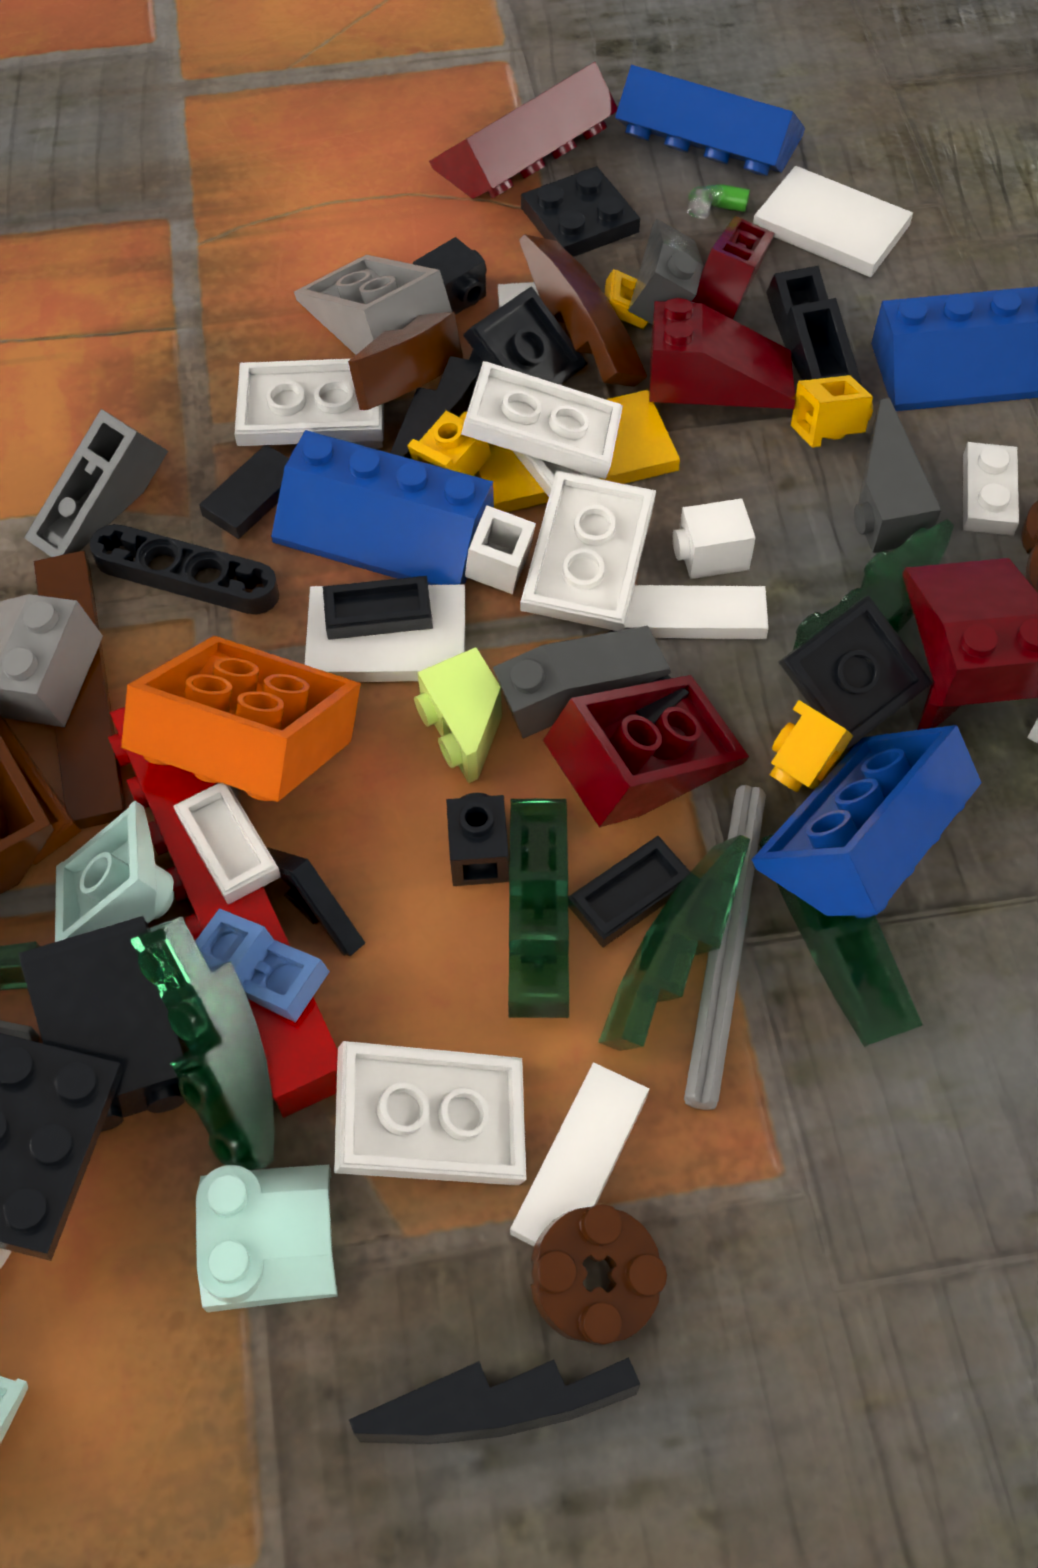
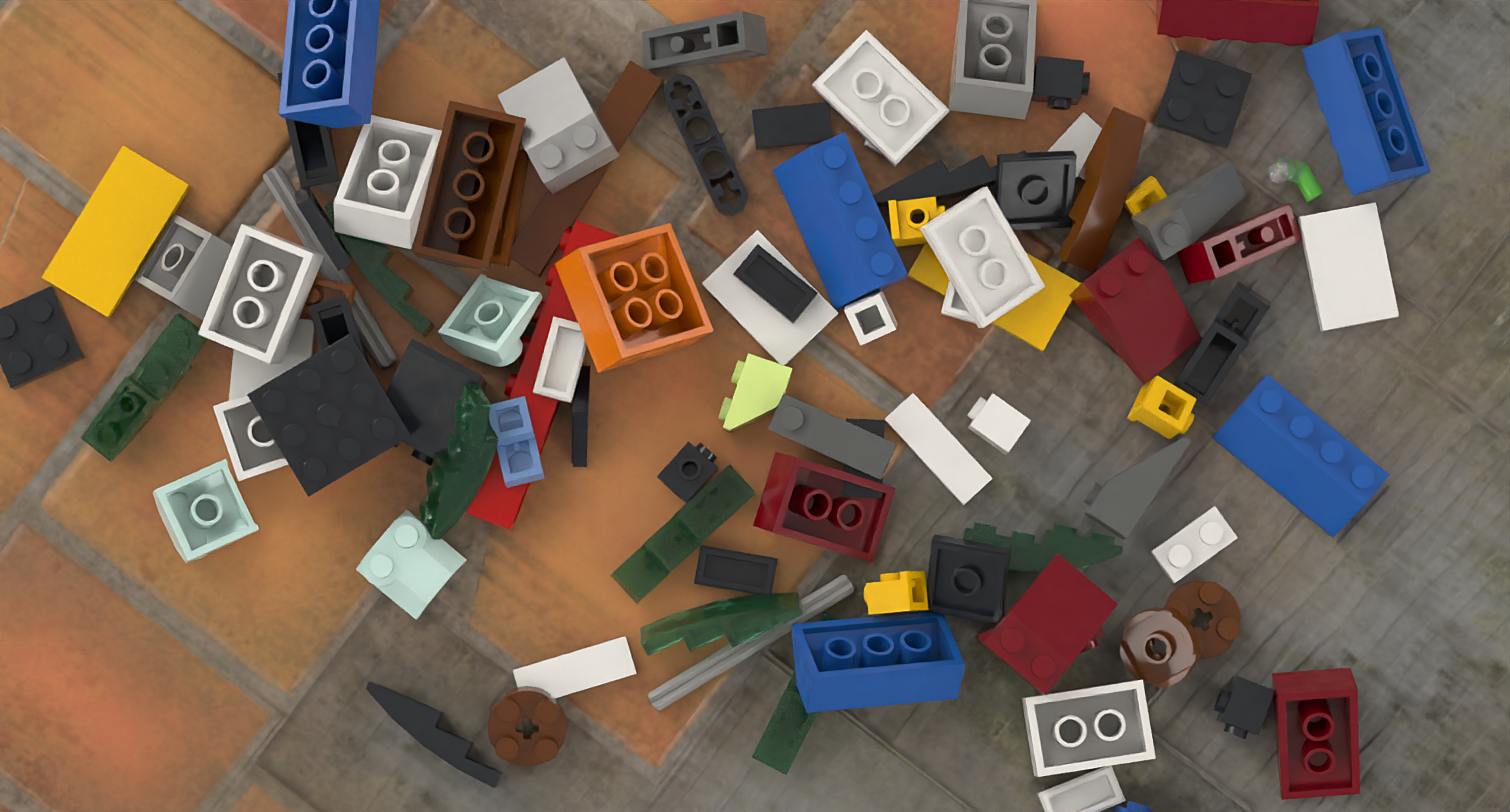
camera: 45 degrees right, 25 degrees up
white tile [334,1041,526,1186] -> none
reddish brown slope [348,311,463,410] -> none
white tile [520,470,656,631] -> none

